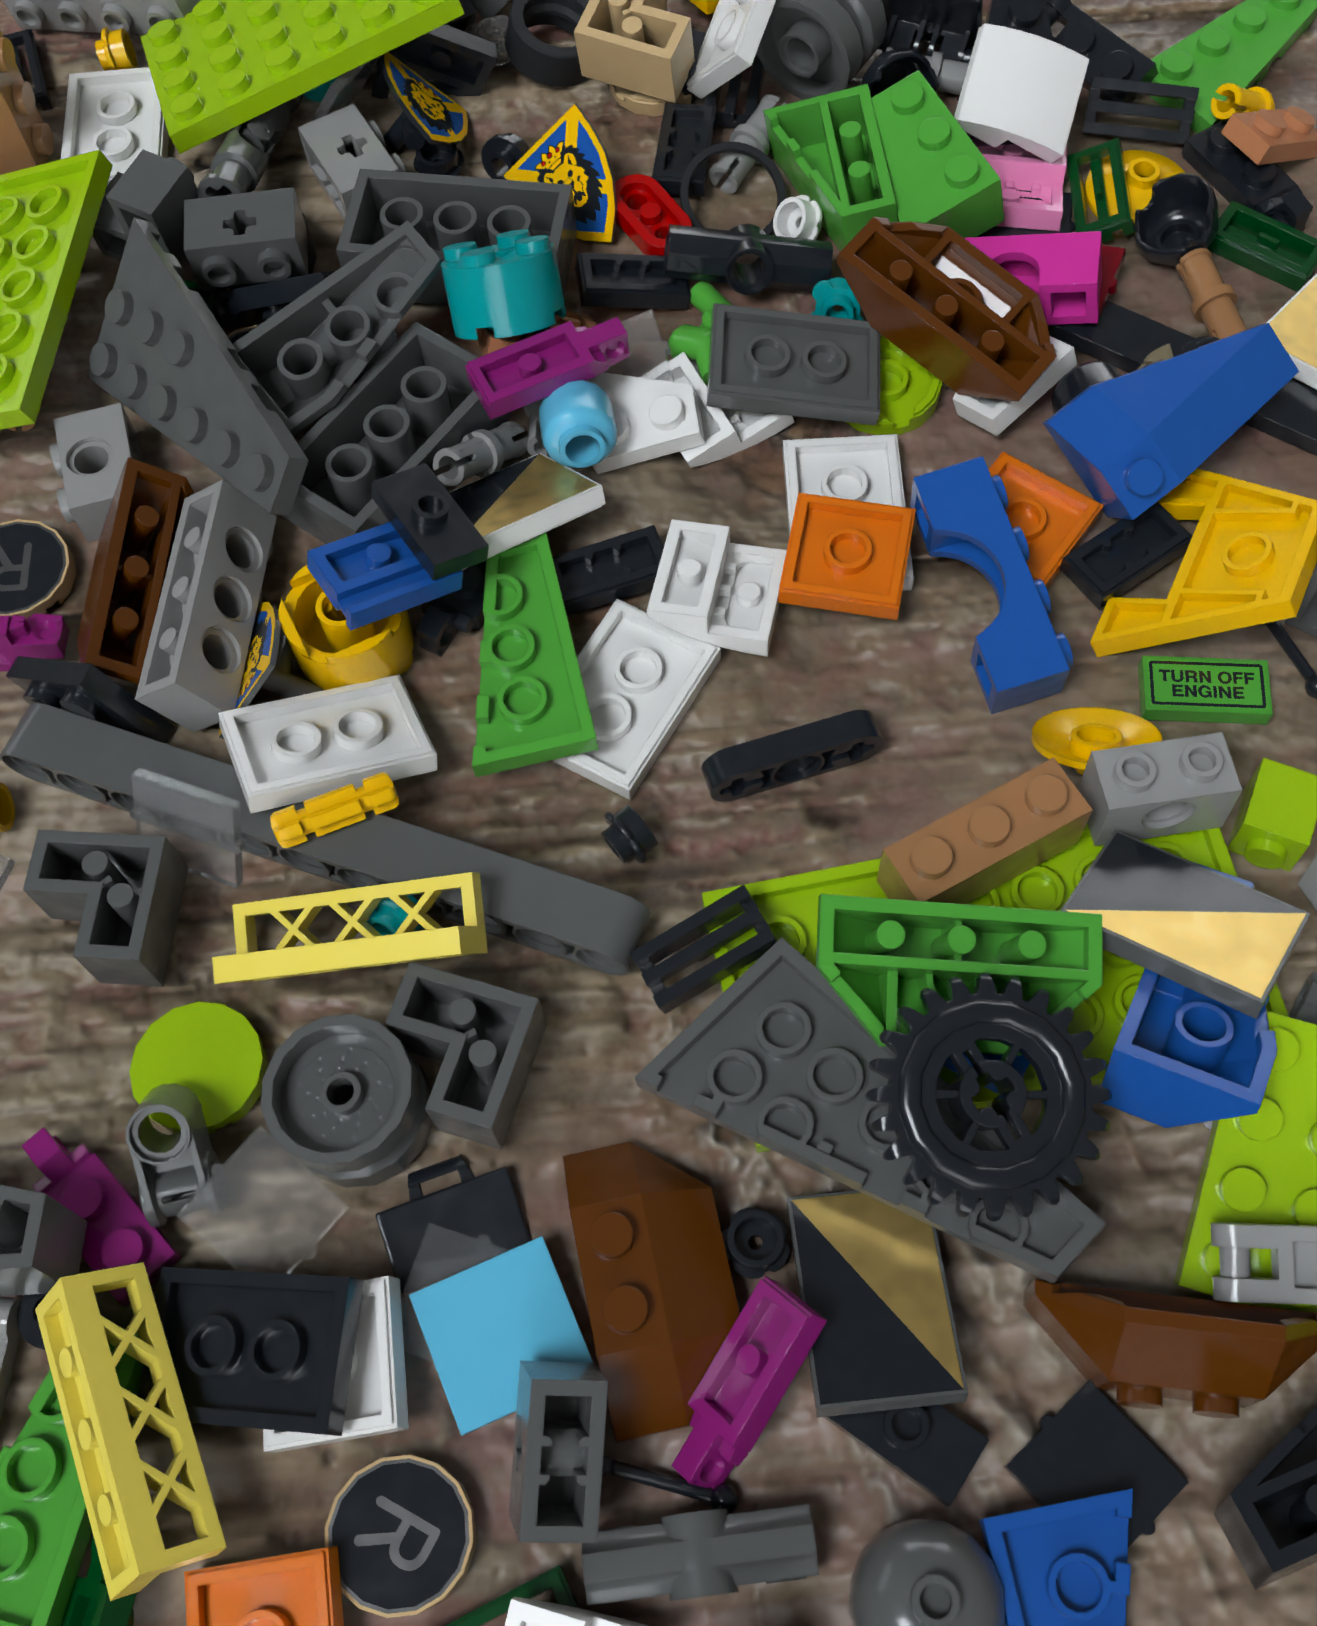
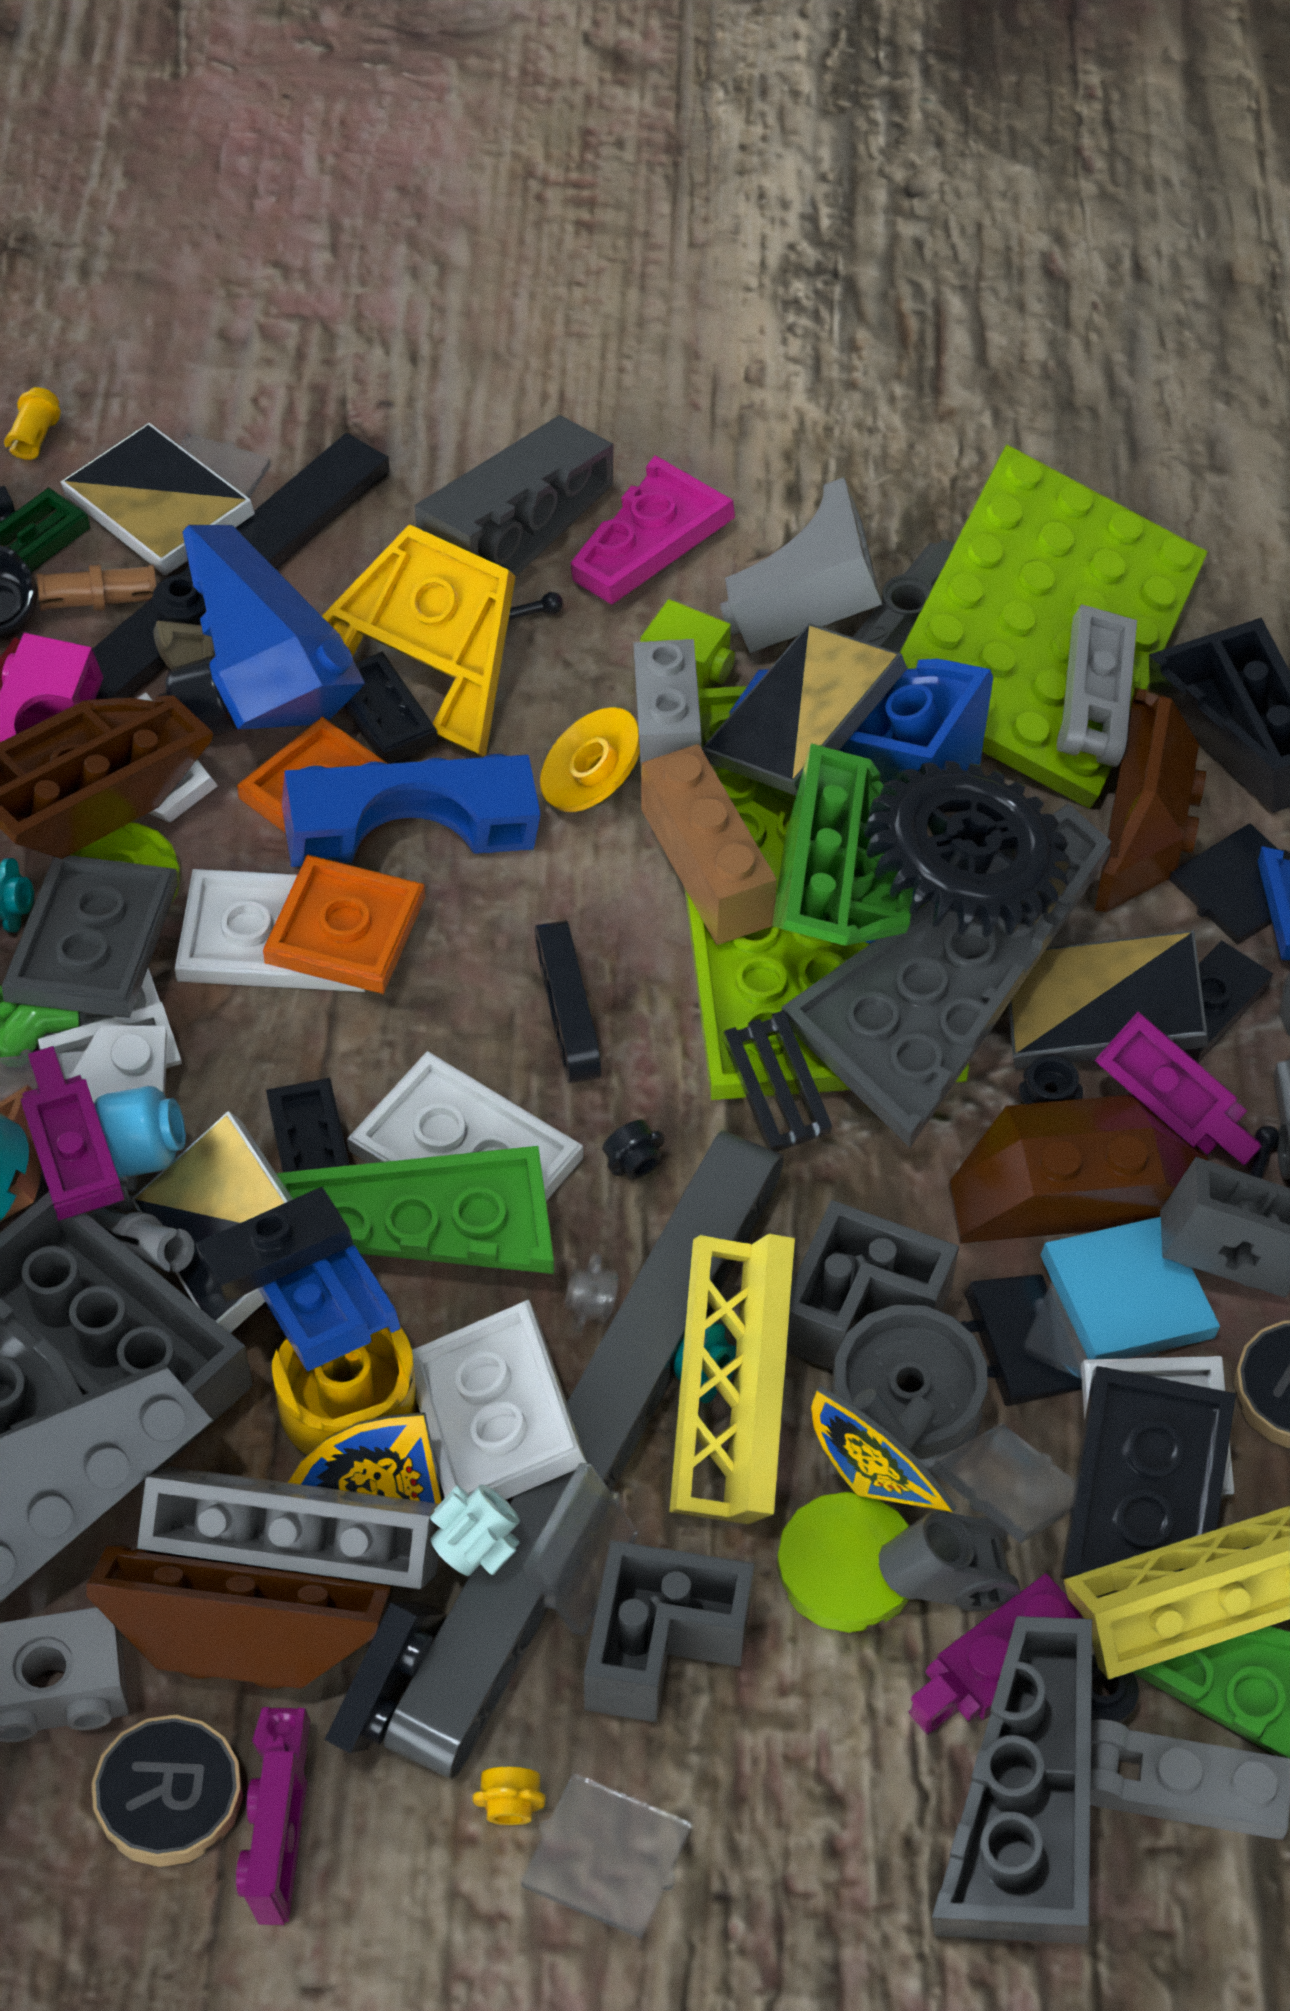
camera: 90 degrees left, 10 degrees down
yellow axle [270,772,399,848] -> none
white slope [647,519,787,657] -> none
bright green tile [1138,656,1273,725] -> none
none -> light aqua gear [430,1484,520,1576]
none -> clear plate [565,1253,618,1332]
none -> shield [811,1385,957,1512]

